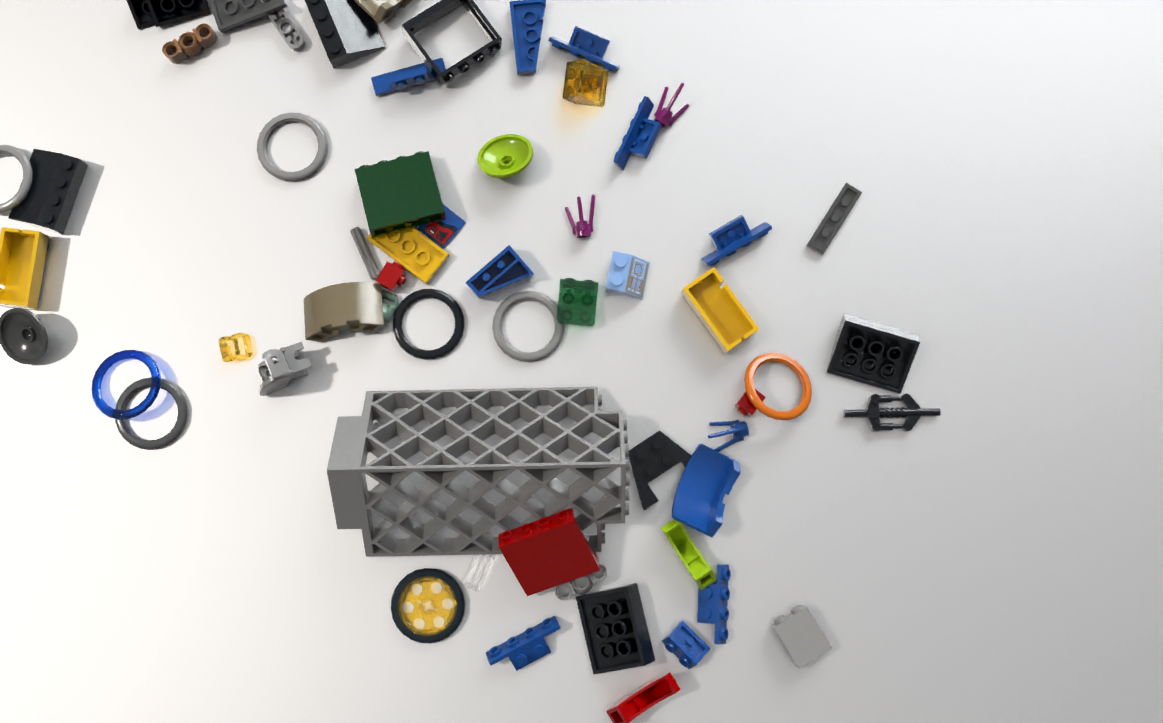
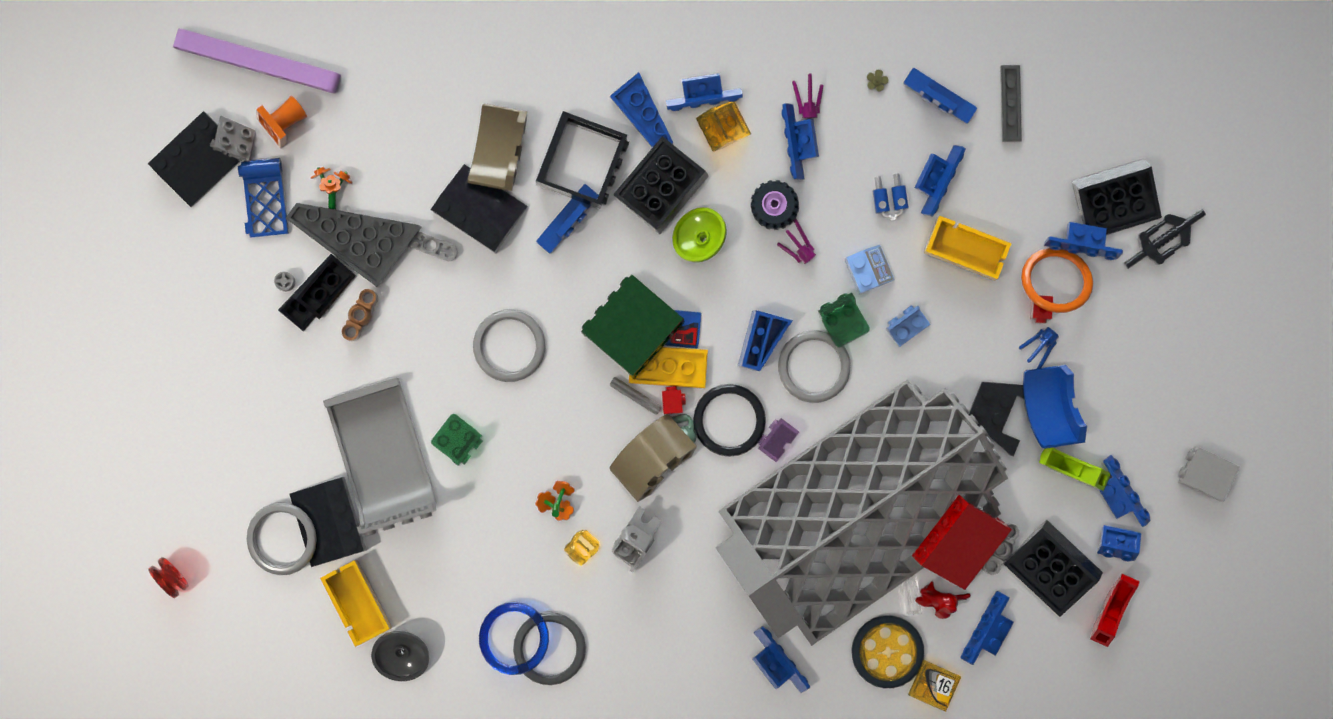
camera: 30 degrees left, 5 degrees up
none -> light grey panel [323,378,436,537]
none -> clear green bracket [431,414,483,466]
none -> orange plant [535,481,575,521]
none -> black slope [613,136,709,234]
none -> black wheel [751,180,799,230]
none -> blue bracket [752,626,810,693]
none -> clear purple brick [757,418,799,462]
none -> olive plant [867,69,888,92]
none -> blue piece [872,173,909,221]
none -> medium blue bracket [886,305,930,347]
none -> blue bracket [904,68,977,124]
none -> slope [908,660,961,712]
none -> red animal [915,581,971,619]
none -> blue bracket [1044,222,1123,260]

